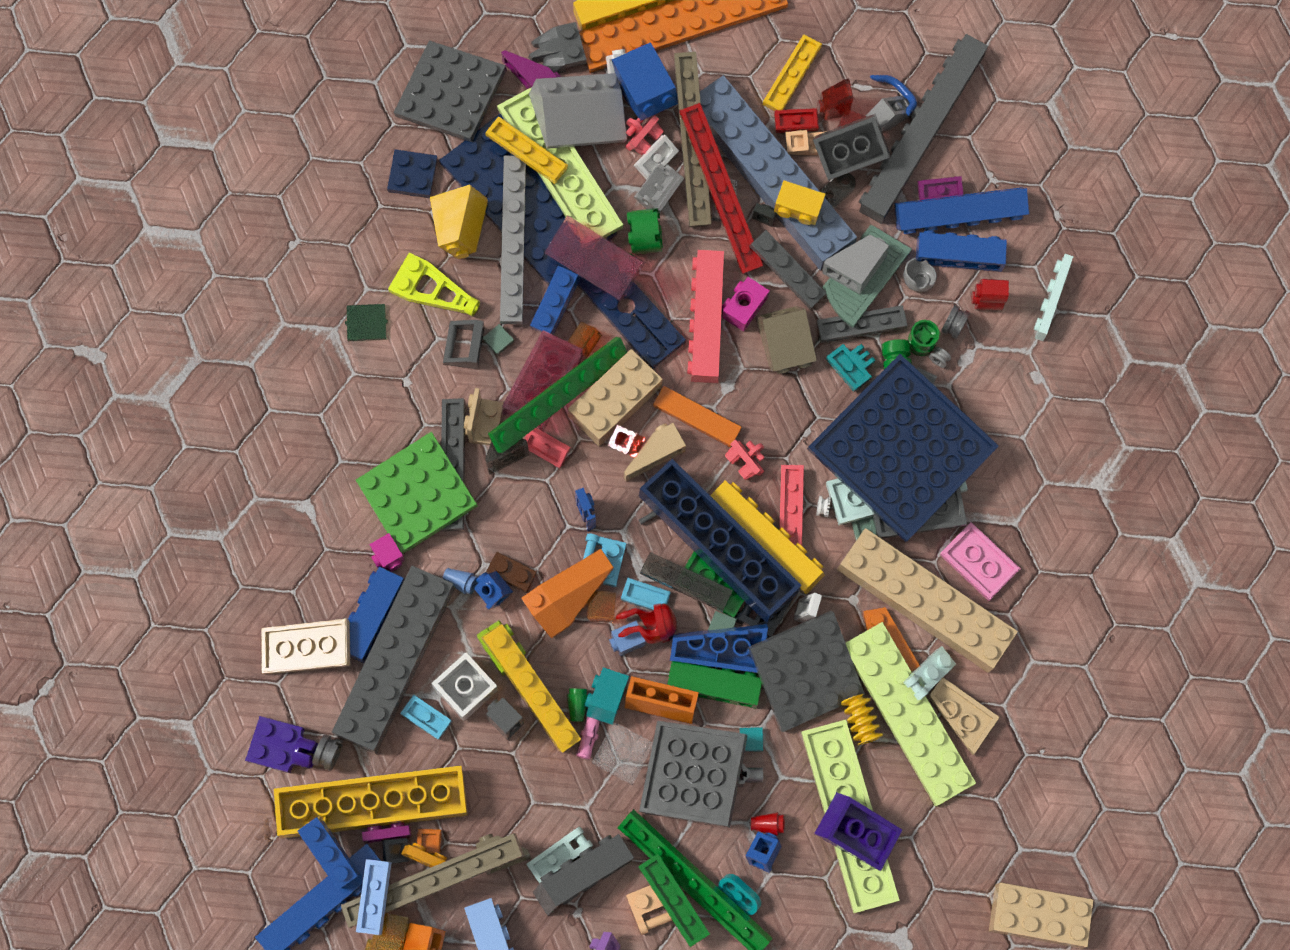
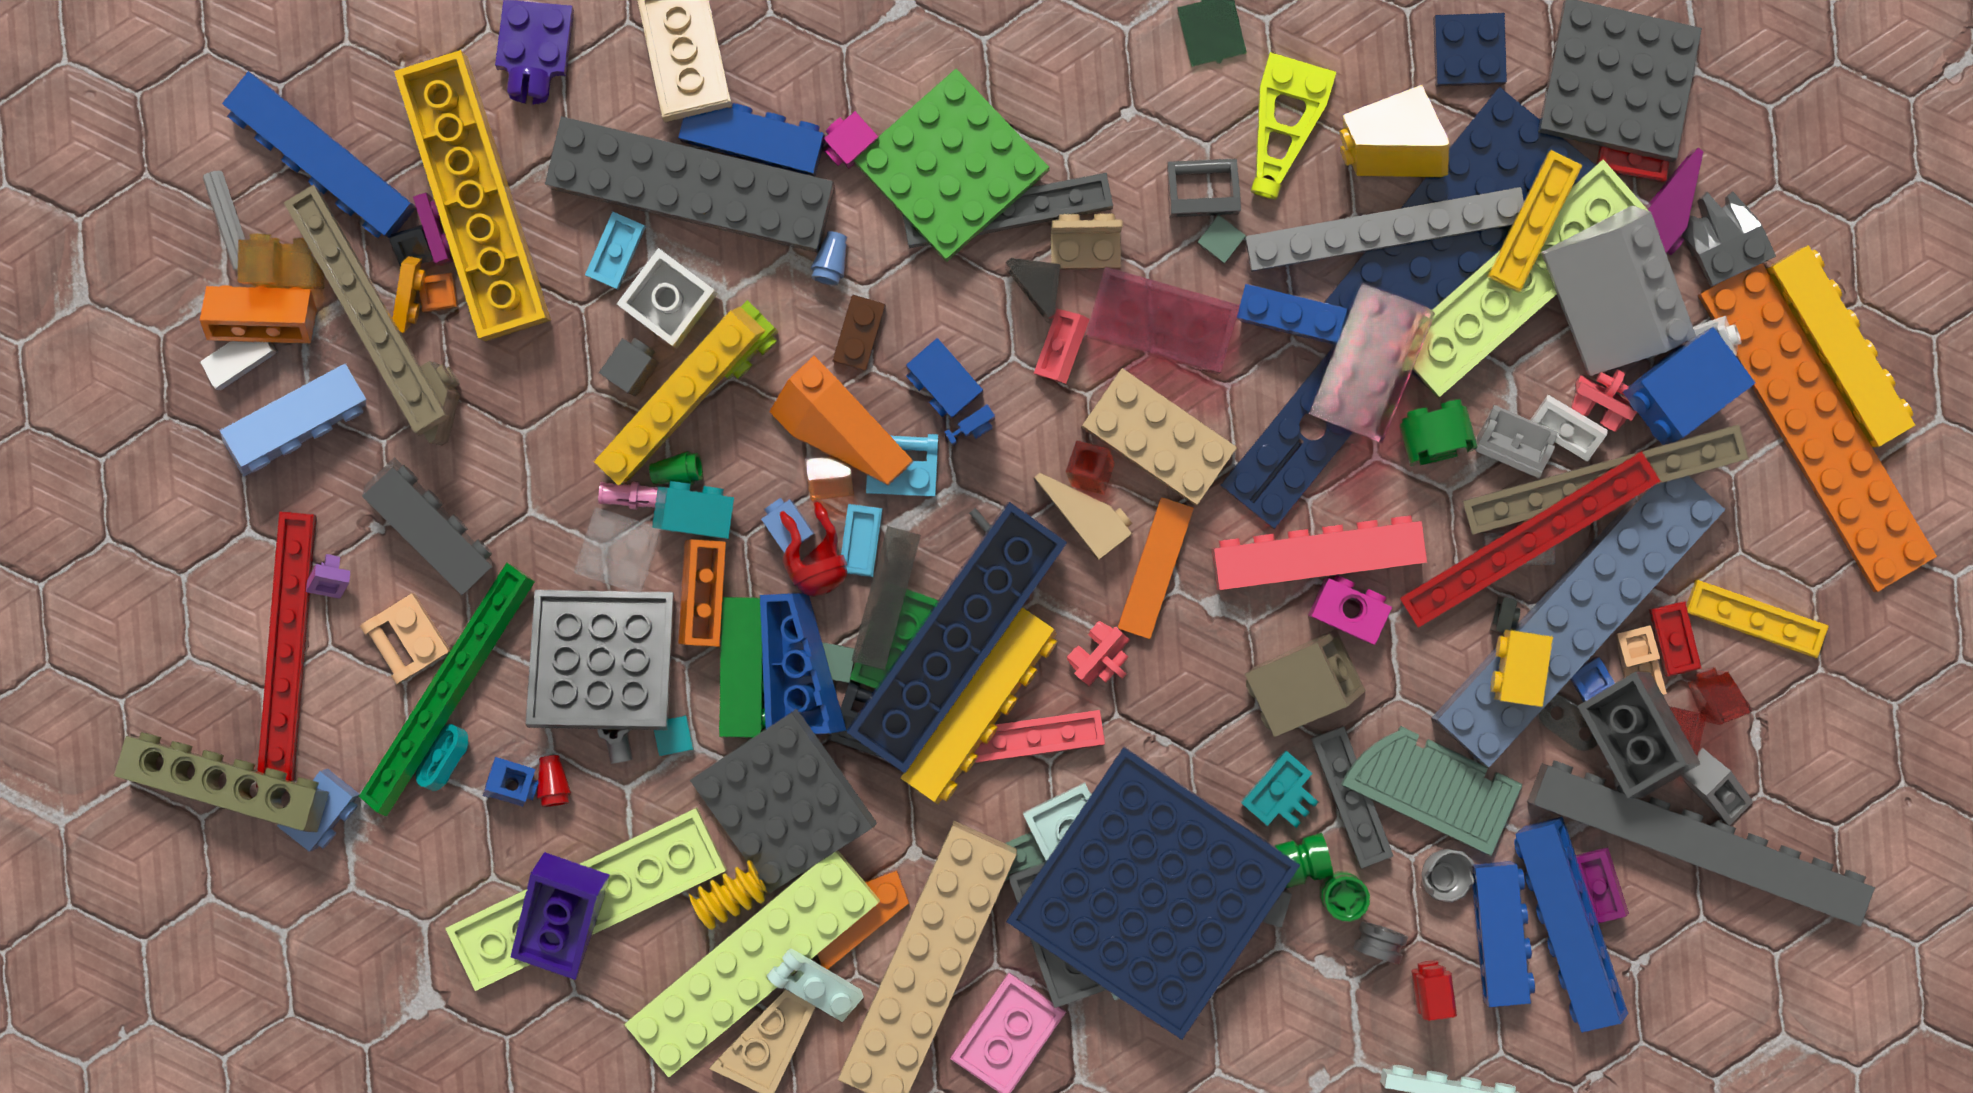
camera: 80 degrees right, 15 degrees up
blue brick [297,816,360,890] -> none
flat silver wheel [312,734,343,771] -> none
light blue plate [356,859,392,935] -> none
blue brick [474,571,513,610] -> none
green plate [488,337,627,453] -> none
light aqua plate [526,827,594,884] -> none
clear orange piece [567,321,602,357] -> none
green plate [638,854,710,948] -> none
dark grey plate [749,230,826,309] -> none
white tile [794,593,822,623] -> none
white bush [816,496,831,517] -> none
light grey slope [823,235,889,294] -> none
blue animal [870,75,917,116] -> none
light grey bush [929,347,951,368] -> none
none -> blue brick [906,338,983,419]
none -> blue plate [1570,657,1615,702]
none -> red plate [1596,146,1669,183]

